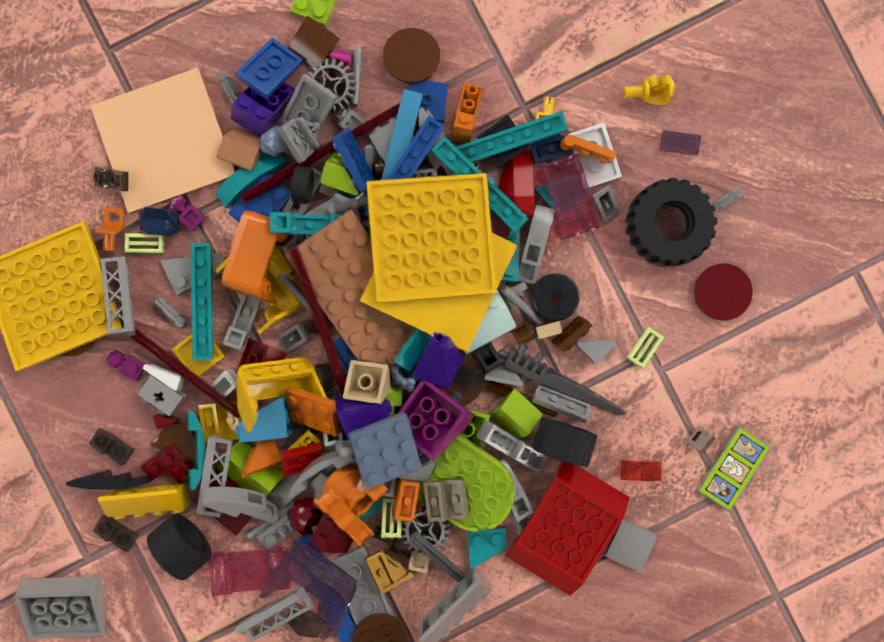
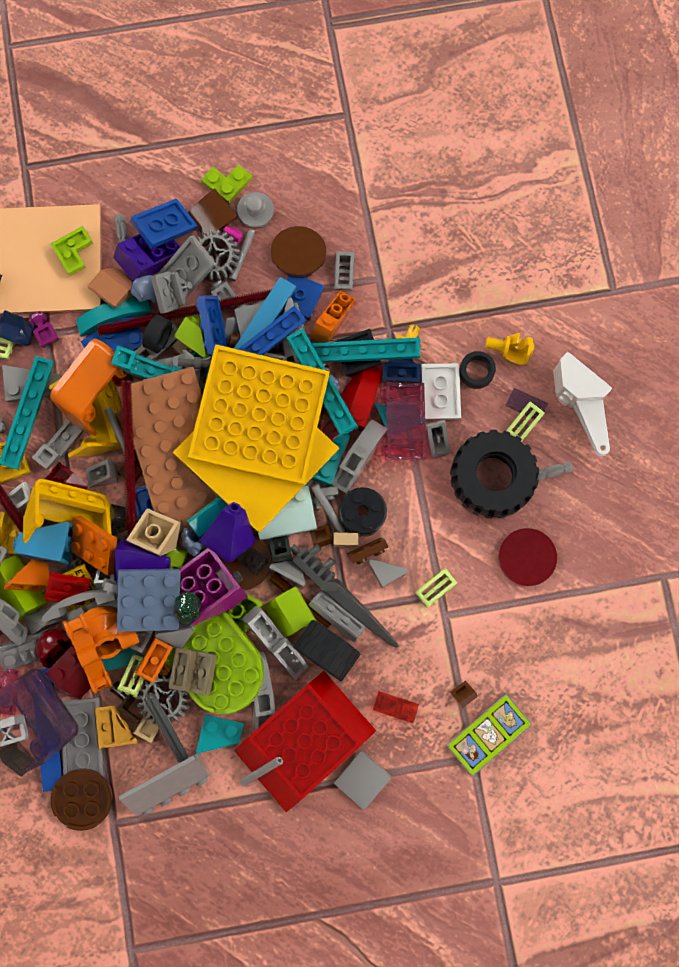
camera: 15 degrees right, 10 degrees down
orange plate [560,134,617,164] -> none
none -> lime plate [51,226,93,276]
none -> clear green head [173,592,202,624]
none -> light grey plate [237,192,274,228]
none -> light grey piece [240,757,283,786]
none -> light grey slope [334,251,355,290]
none -> black tyre [459,351,496,389]
none -> yellowish green tile [506,401,545,442]
none -> white slope [553,352,612,457]

